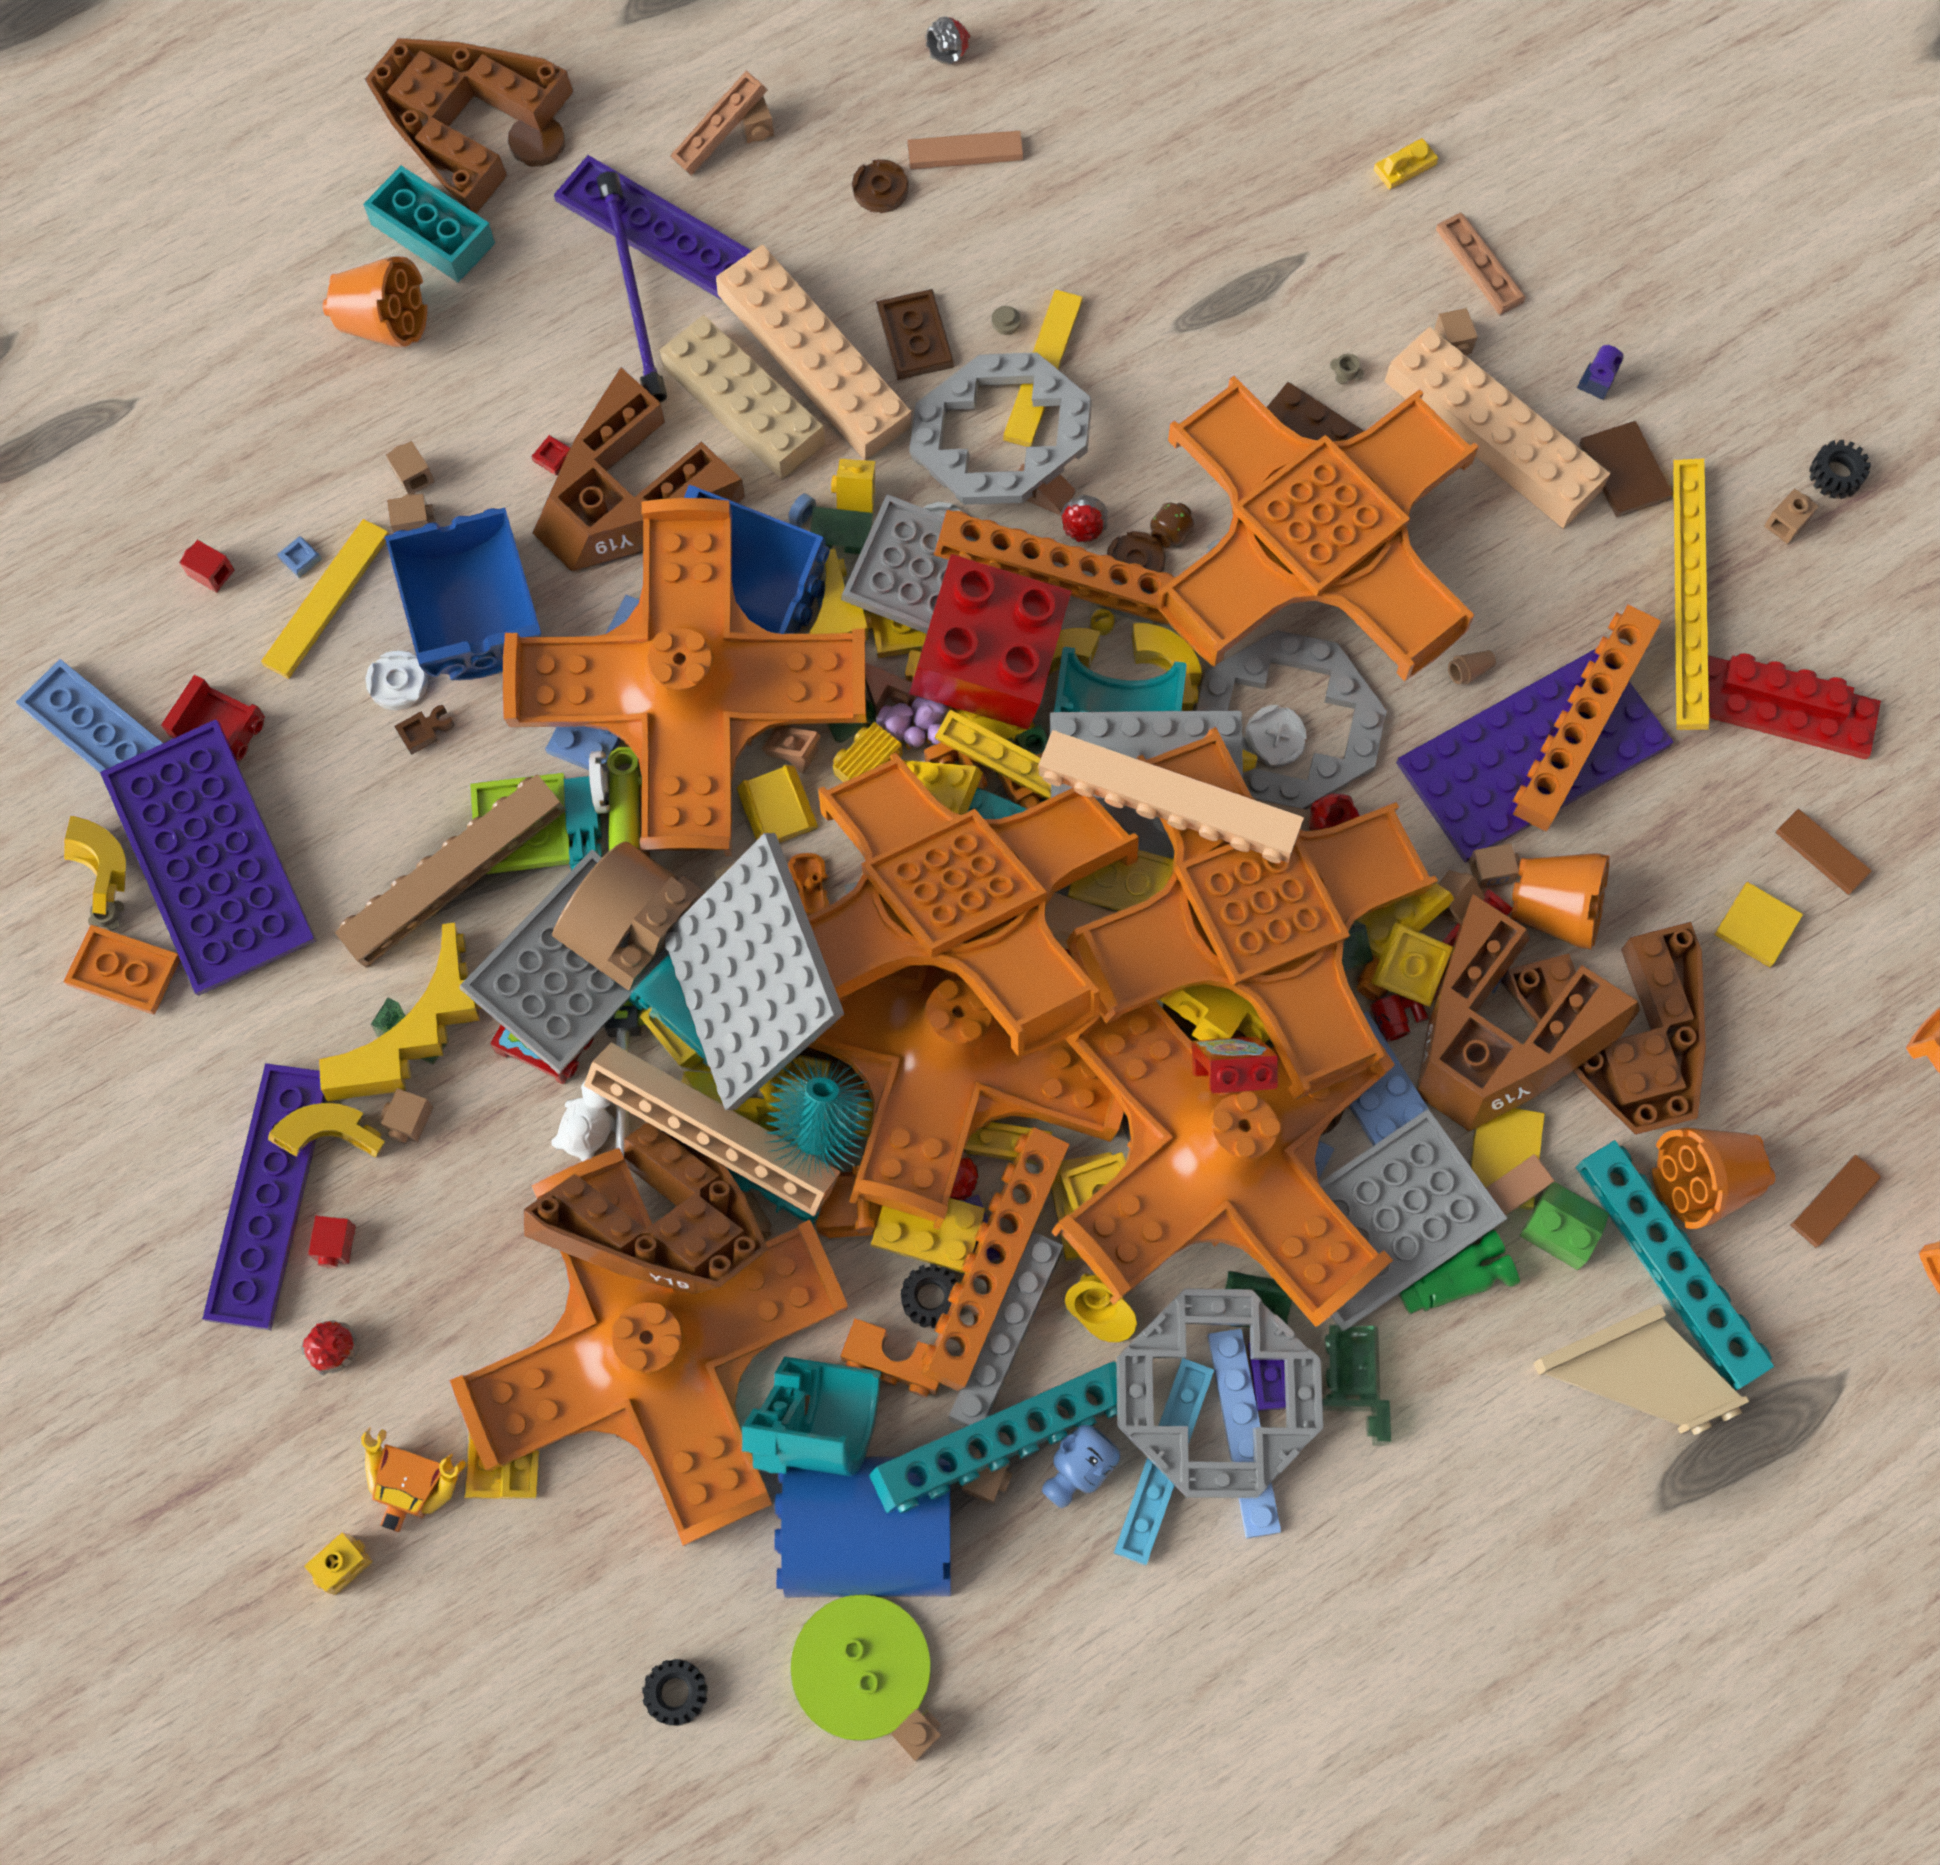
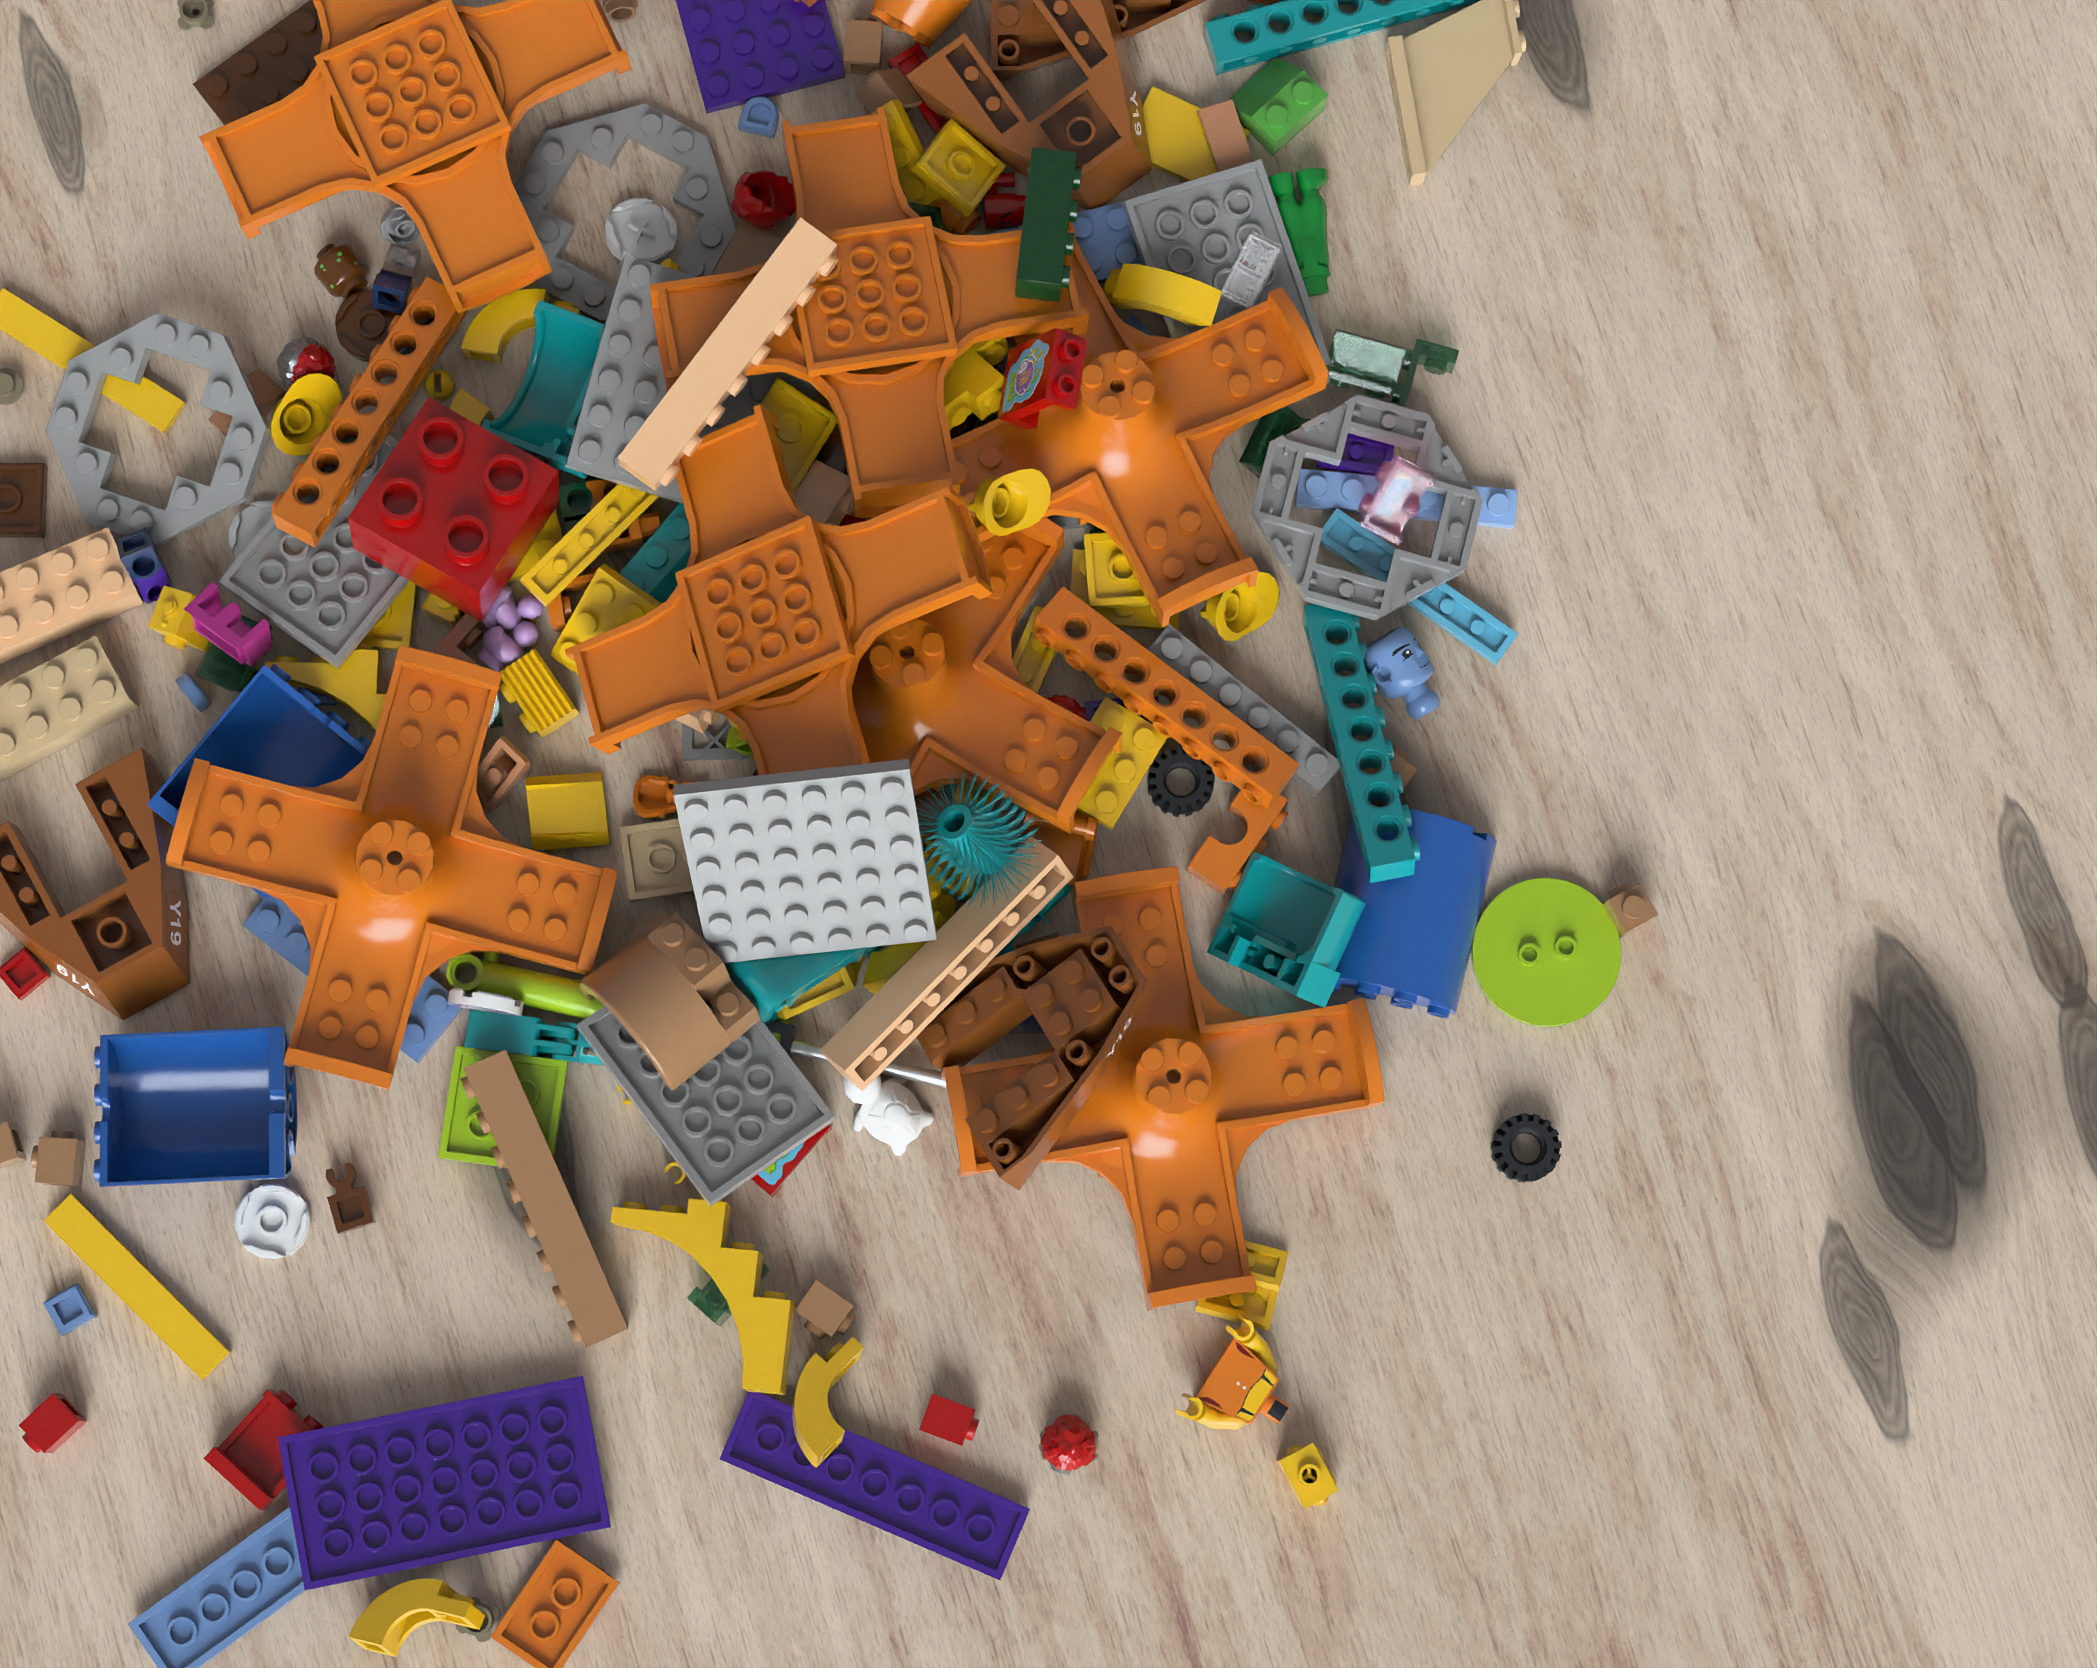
camera: 80 degrees left, 10 degrees up
none -> dark blue leg [116,527,174,604]
none -> dark pink window [184,582,272,667]
none -> yellow piece [270,373,342,456]
none -> leg [372,243,421,314]
none -> medium blue tile [738,96,779,139]
none -> yellow piece [968,468,1051,536]
none -> dark green brick [1015,147,1082,302]
none -> yellow arch [1104,263,1222,326]
none -> clear tile [1220,230,1283,310]
none -> clear pink window [1357,454,1436,546]

